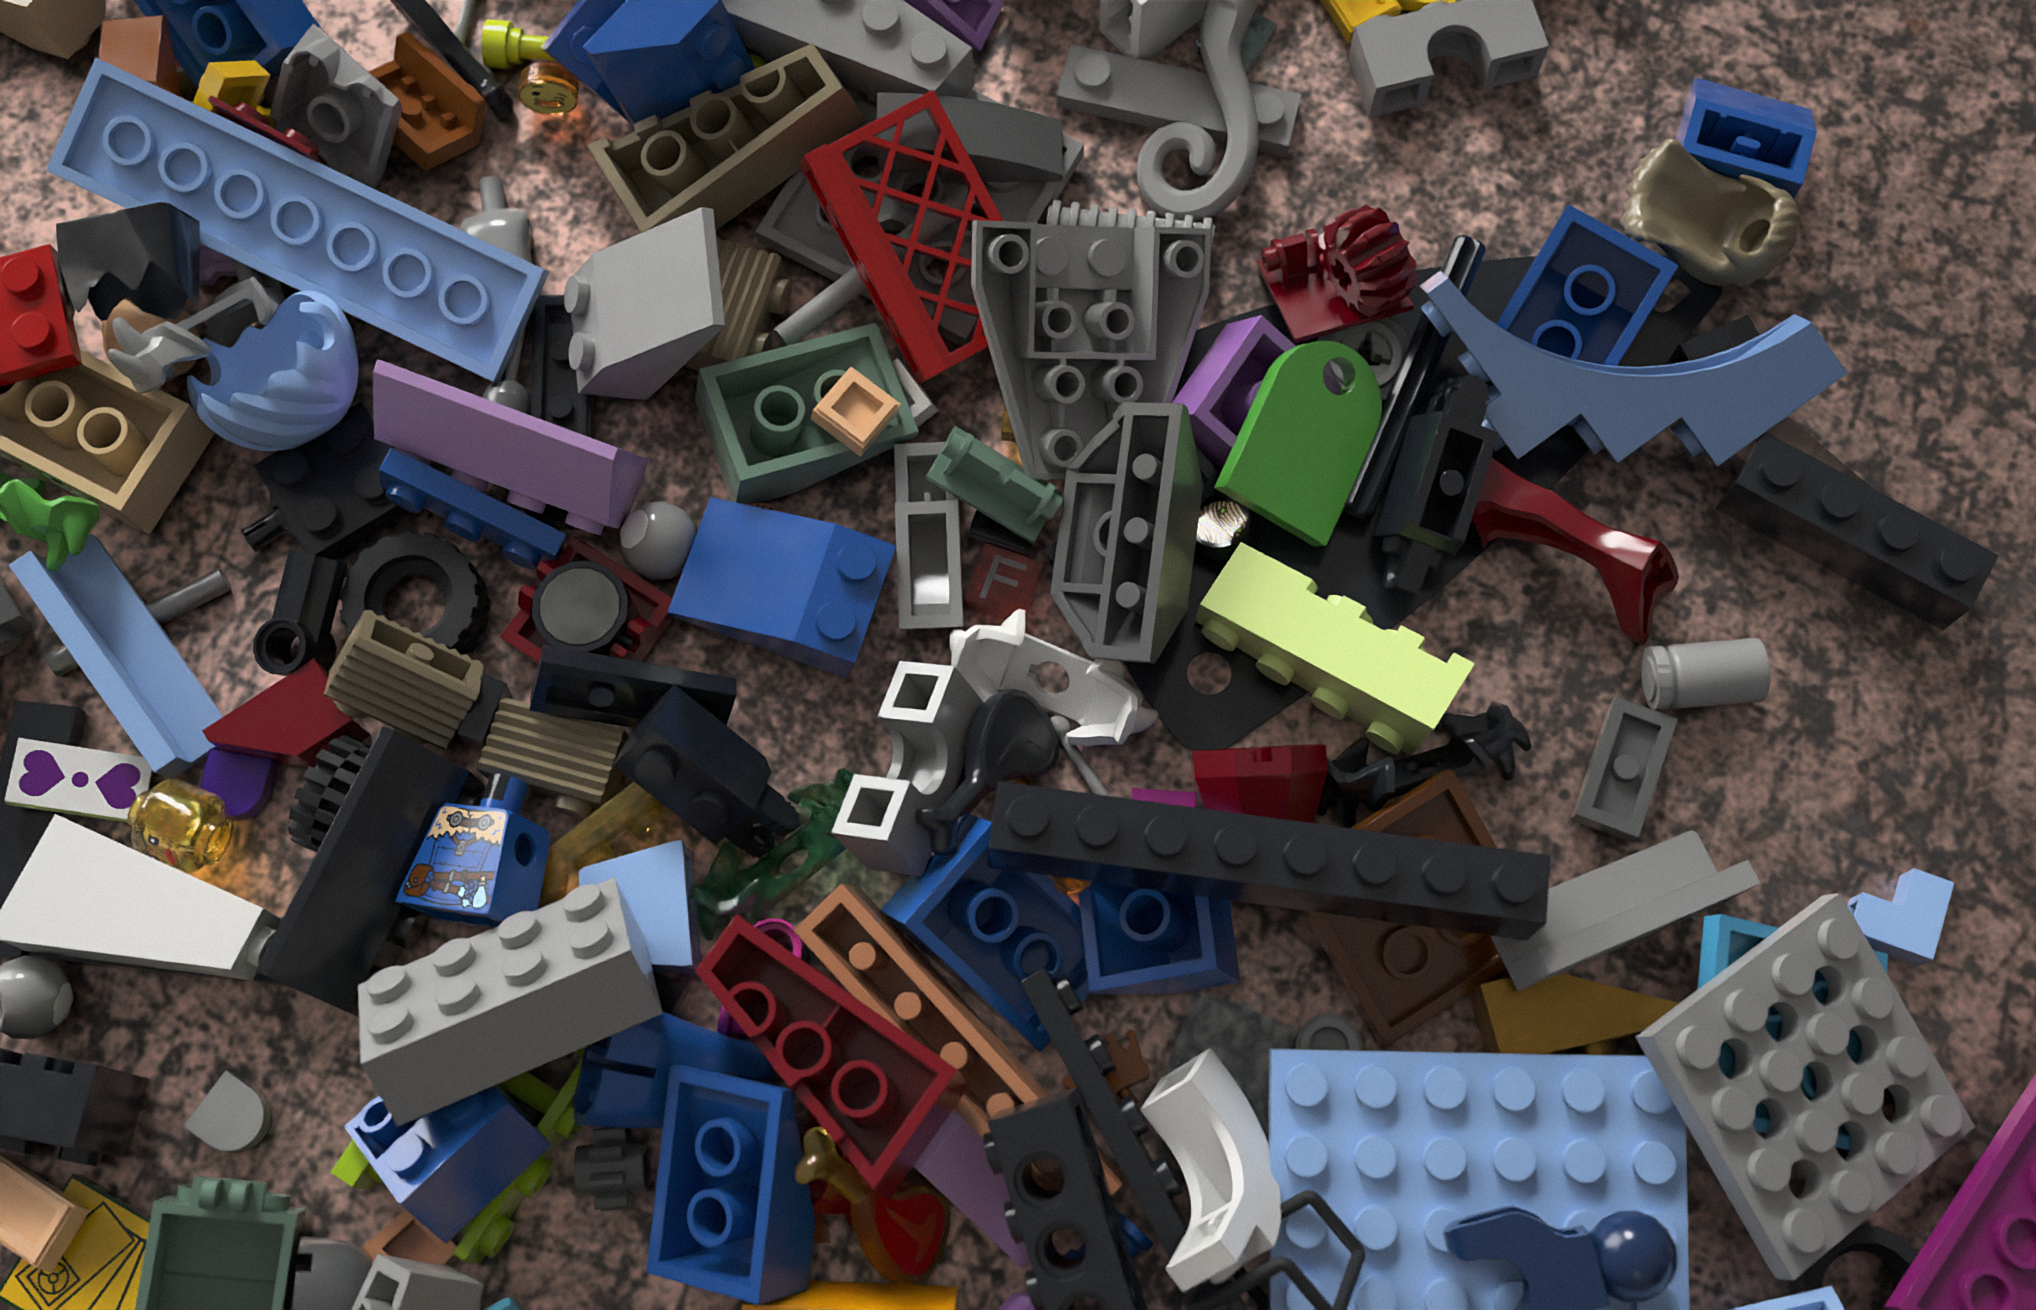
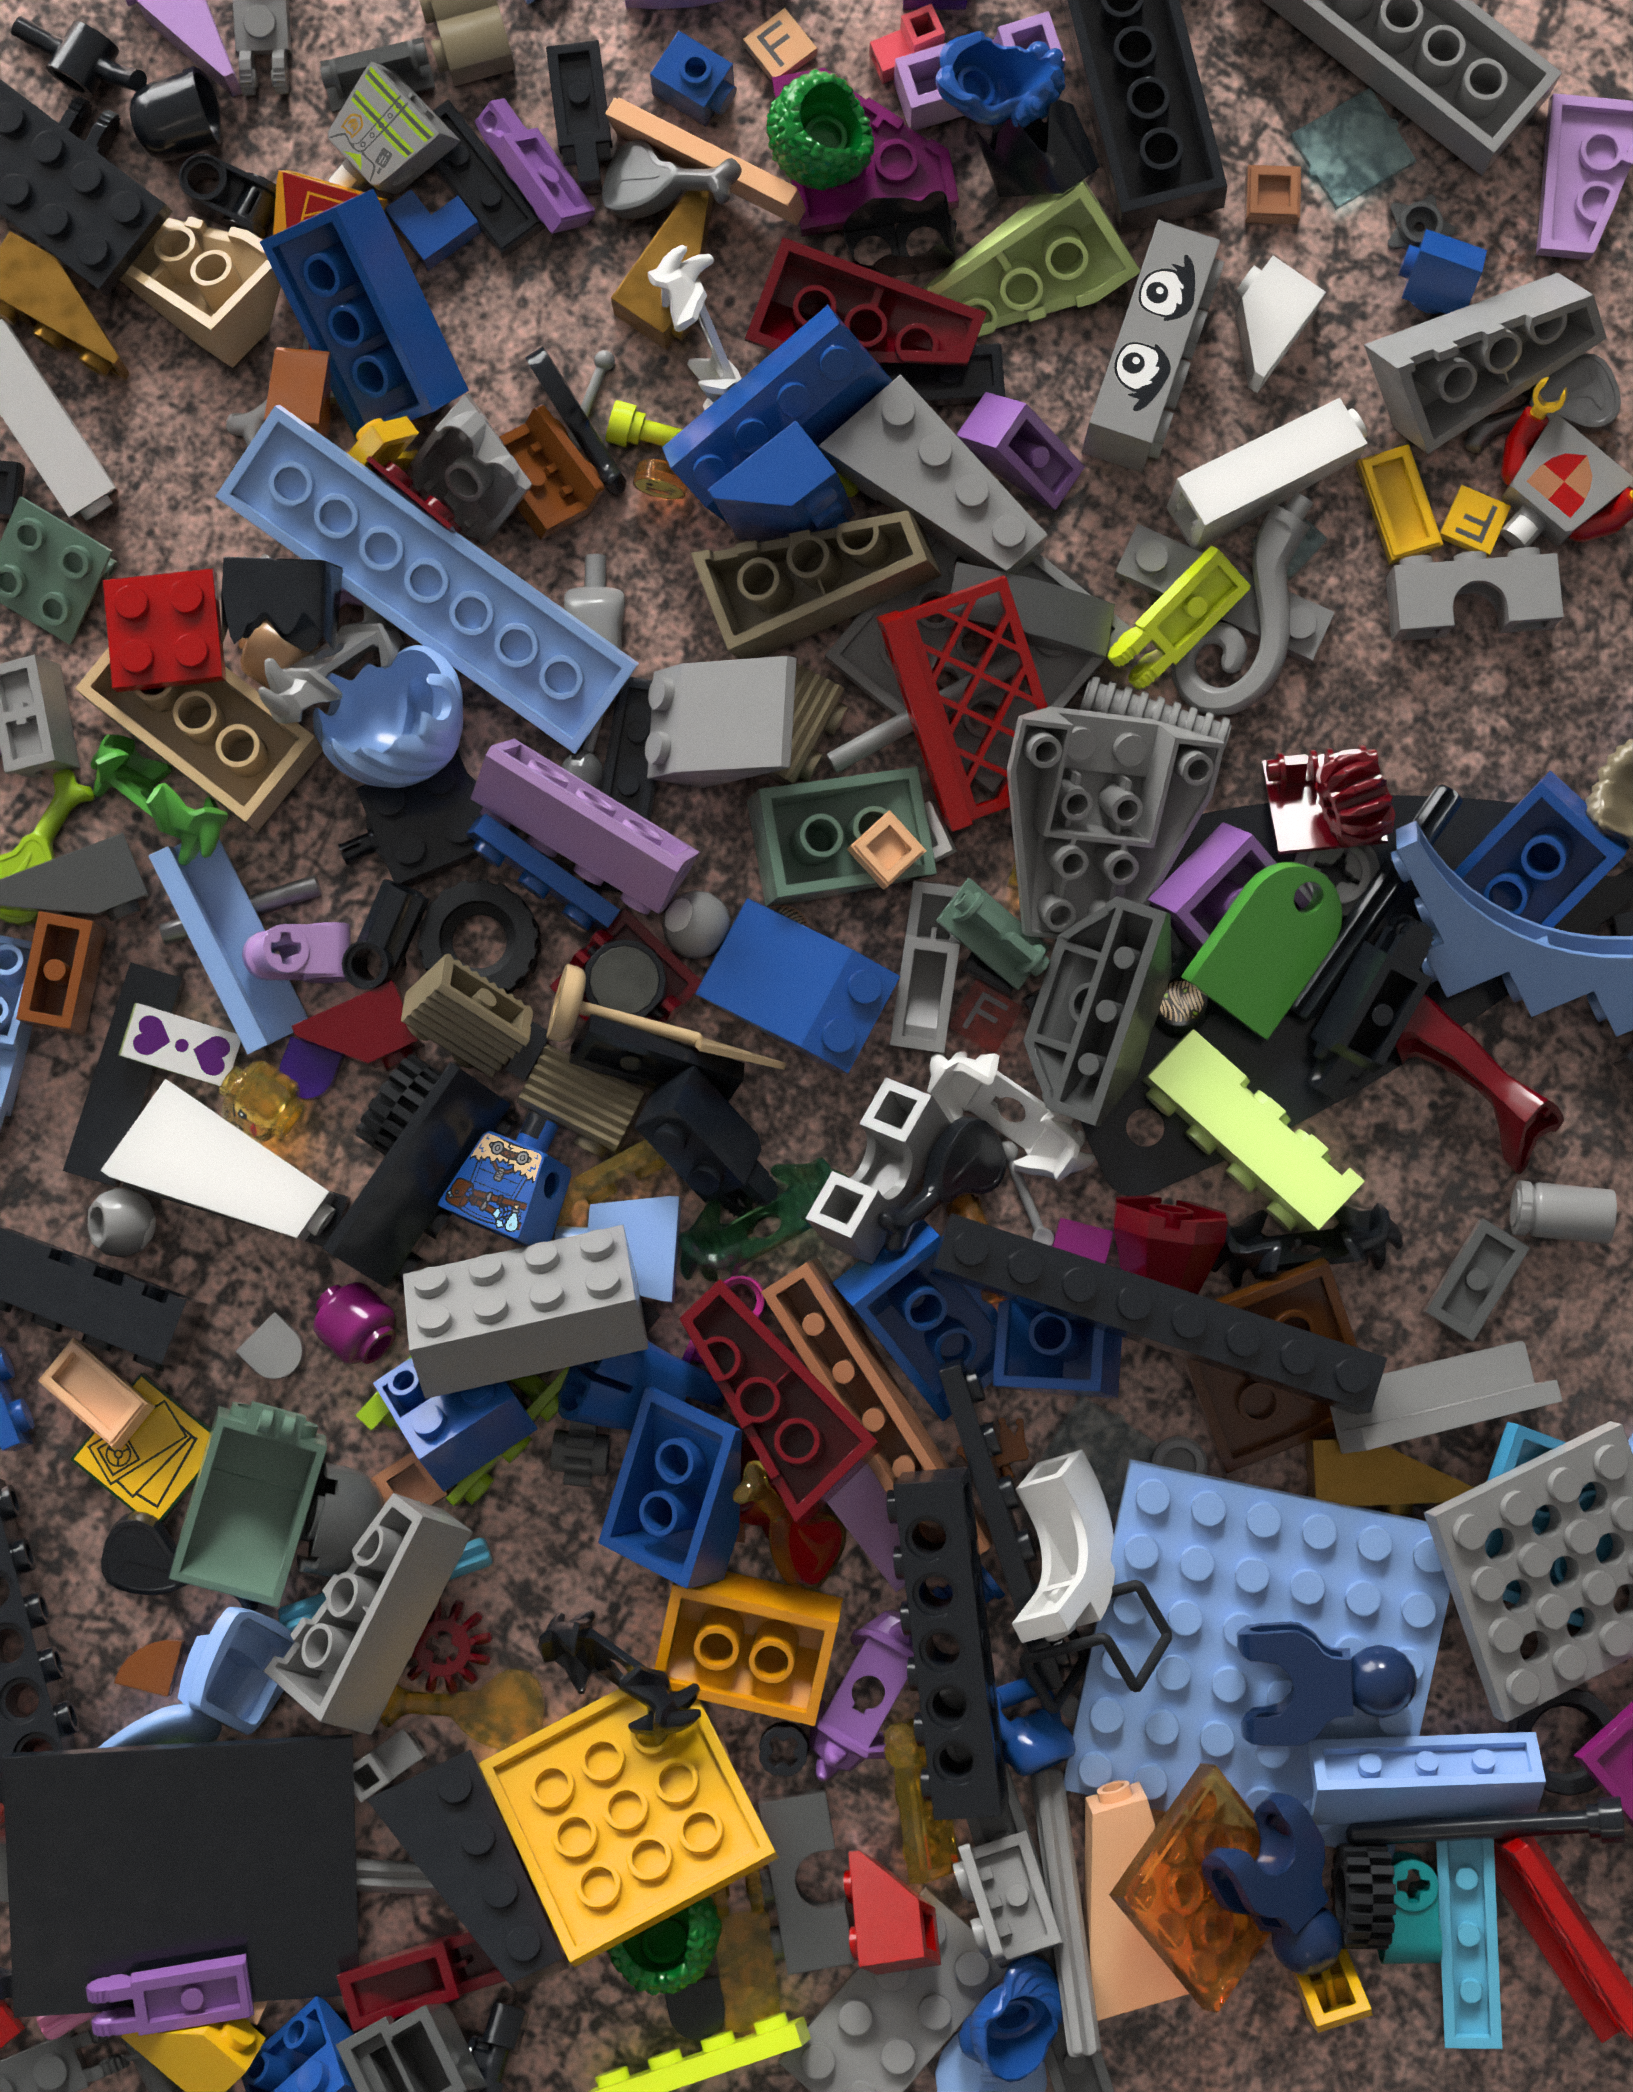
camera: 10 degrees right, 10 degrees up
none -> lavender piece [242,922,351,983]
none -> magenta head [313,1282,396,1364]
none -> tan piece [547,964,786,1070]
none -> neon yellow hinge [1107,545,1251,690]

